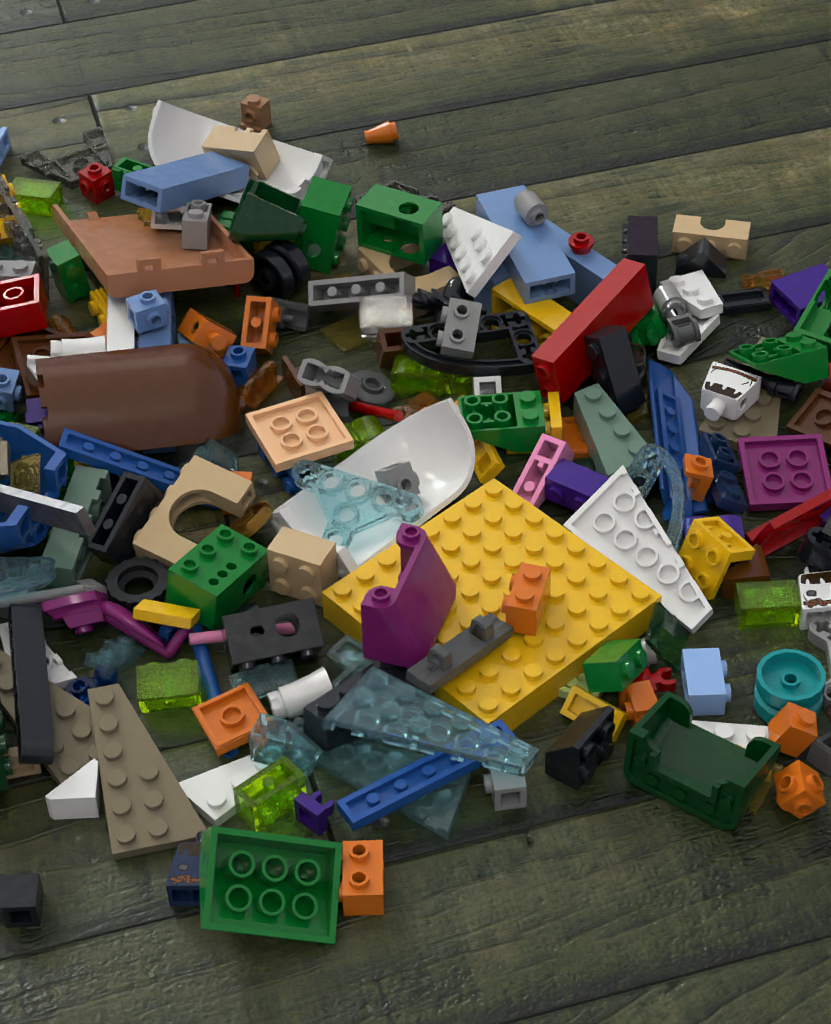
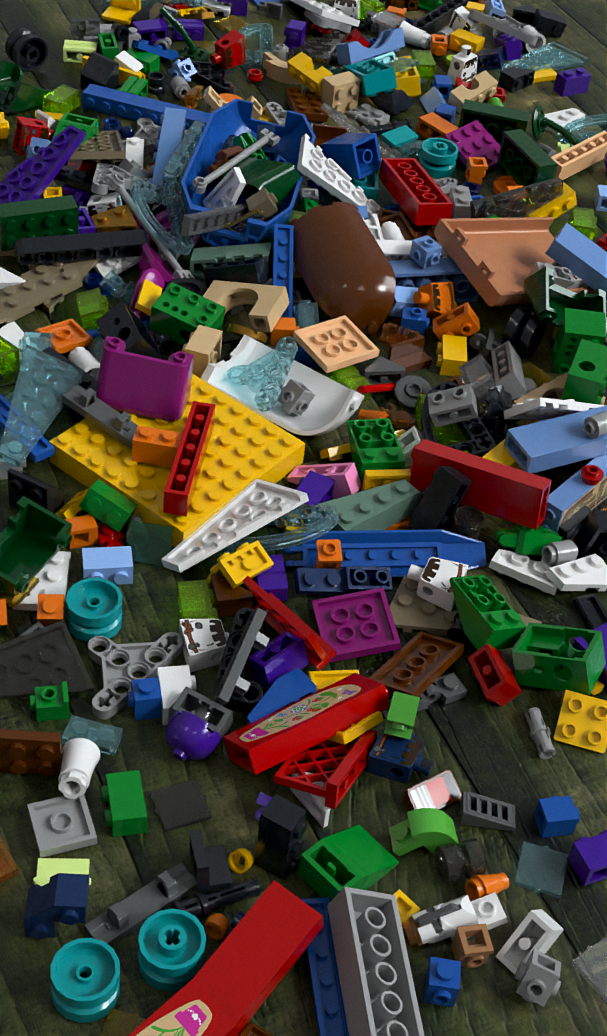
camera: 75 degrees right, 0 degrees up
light grey brick [296,358,362,401] -> none
dark grey connector [662,303,701,347] -> none
none -> red brick [163,401,216,517]
none -> yellow brick [436,334,467,378]

